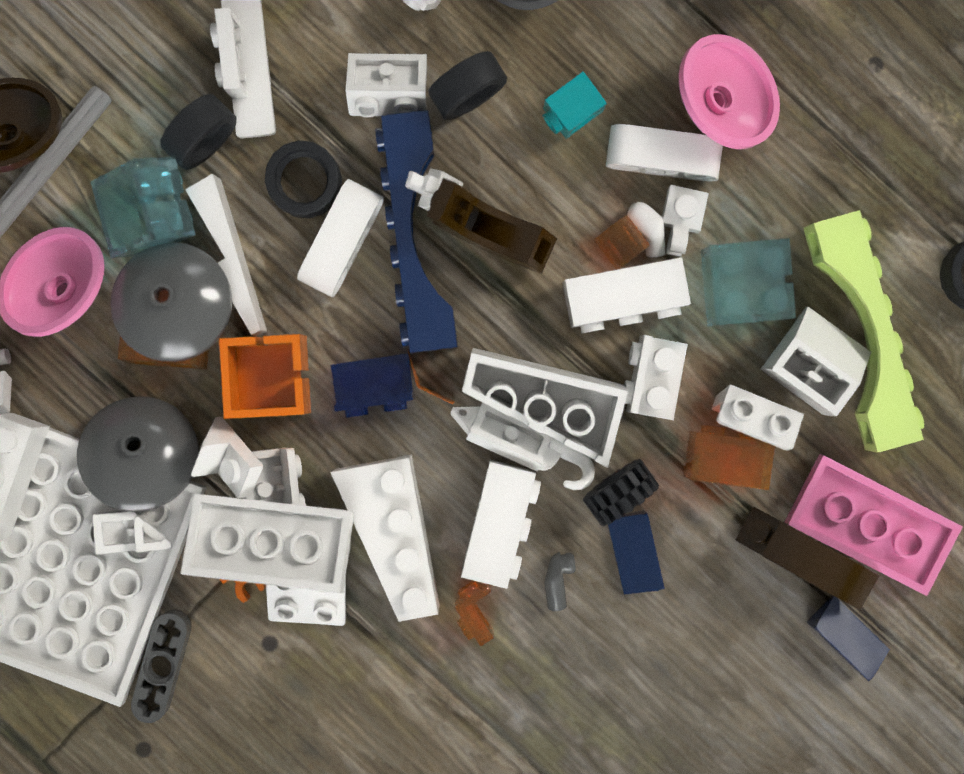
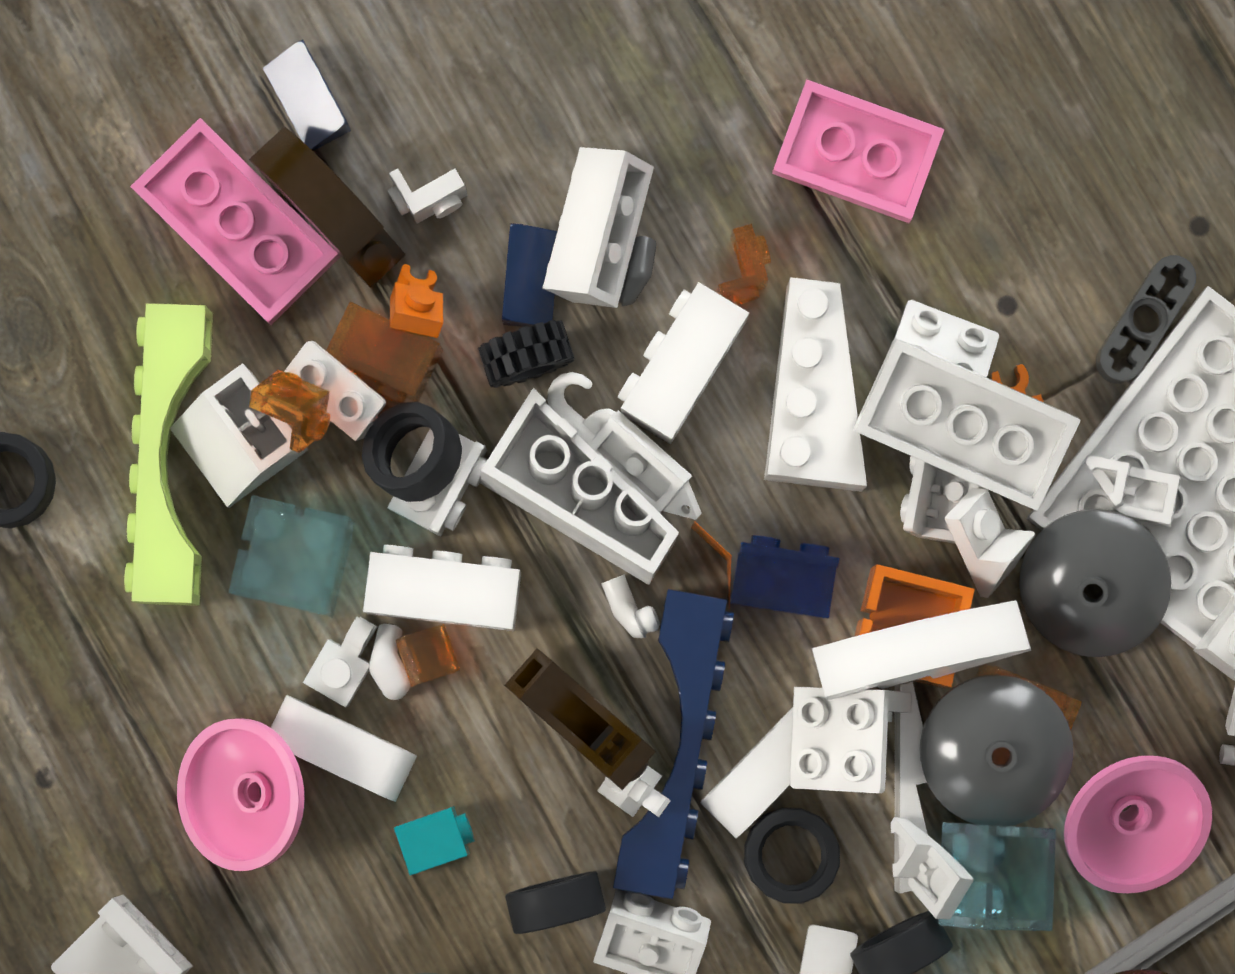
camera: 160 degrees left, 5 degrees down
none -> clear orange bracket [249,370,330,453]
none -> black tyre [362,402,462,502]
none -> white bracket [387,168,467,224]
none -> orange plate [390,264,443,338]
none -> white brick [543,147,654,308]
none -> white arm [601,575,660,638]
none -> bright pink plate [772,79,944,223]
none -> white bracket [790,687,912,793]
none -> white slope [812,600,1031,700]
none -> white slope [891,817,974,920]

